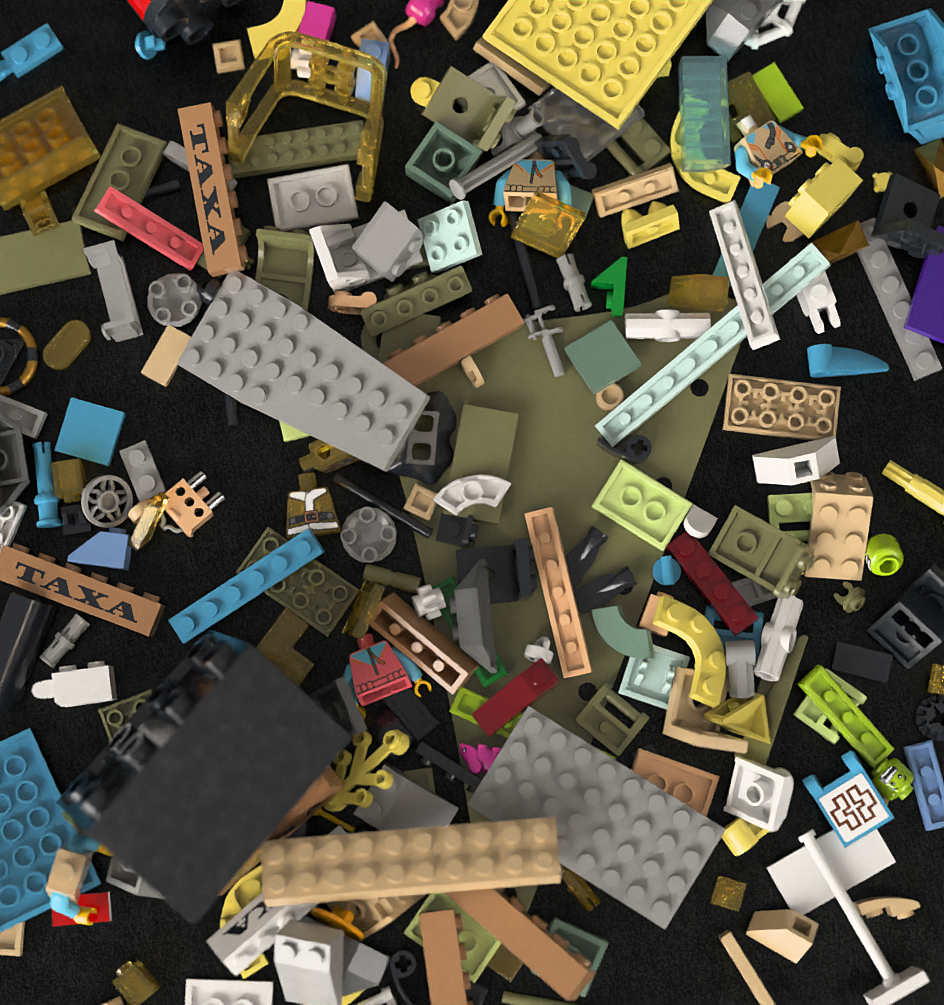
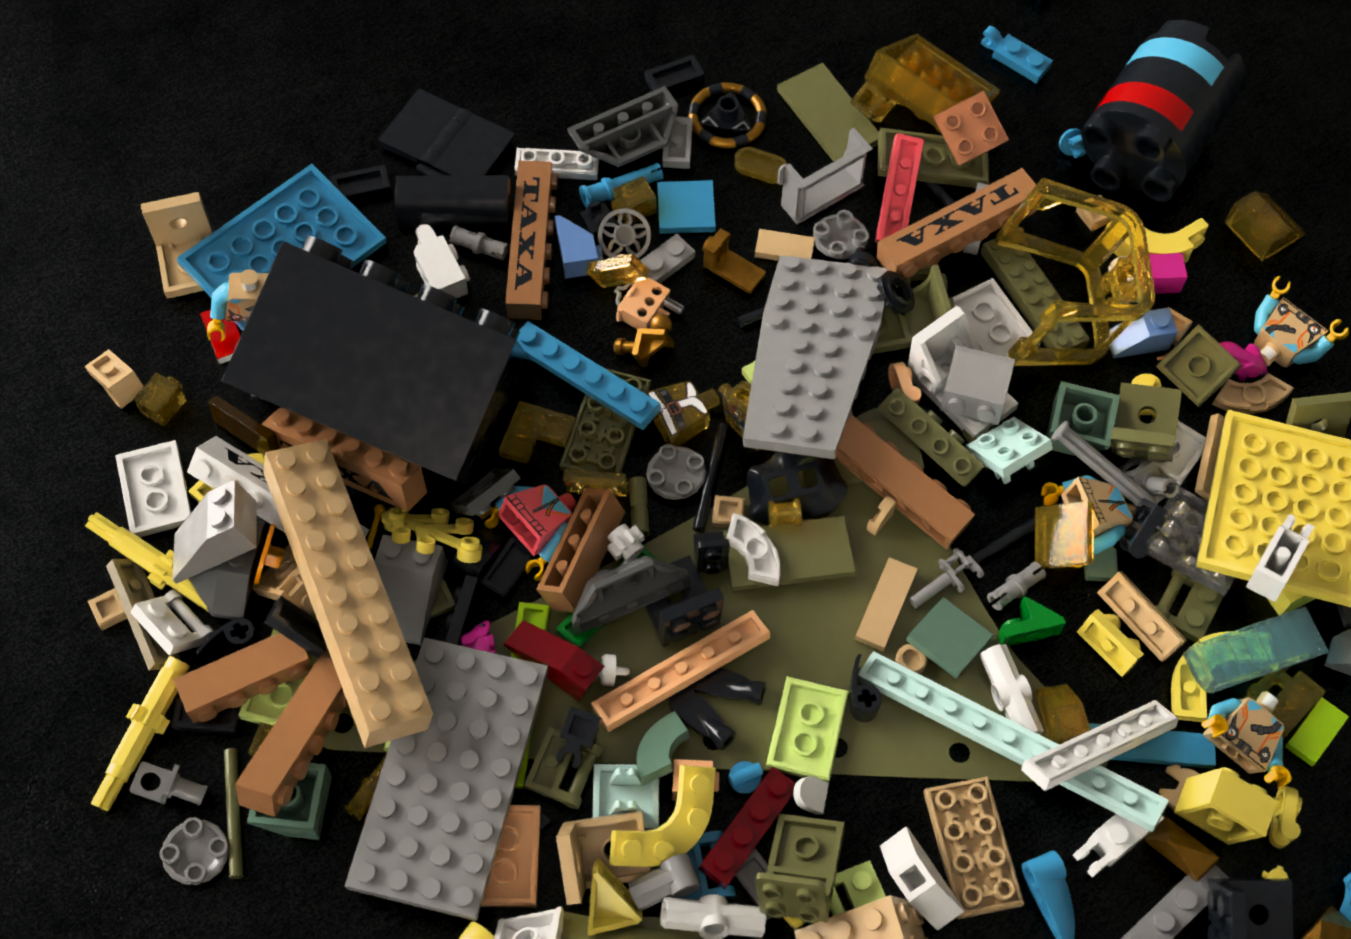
camera: 65 degrees right, 20 degrees down
none -> dark brown tile [208,396,280,456]
none -> black tile [265,596,327,658]
none -> black plate [556,707,603,769]
none -> pearl gold piece [613,314,674,367]
none -> pearl gold bracket [702,228,765,294]
none -> clear yellow bush [768,499,802,528]
none -> tan tile [854,557,918,652]
none -> black gear [877,271,915,315]
none -> nougat plate [933,91,1009,167]
none -> olive plate [1156,324,1242,408]
none -> white hinge [1246,514,1315,602]

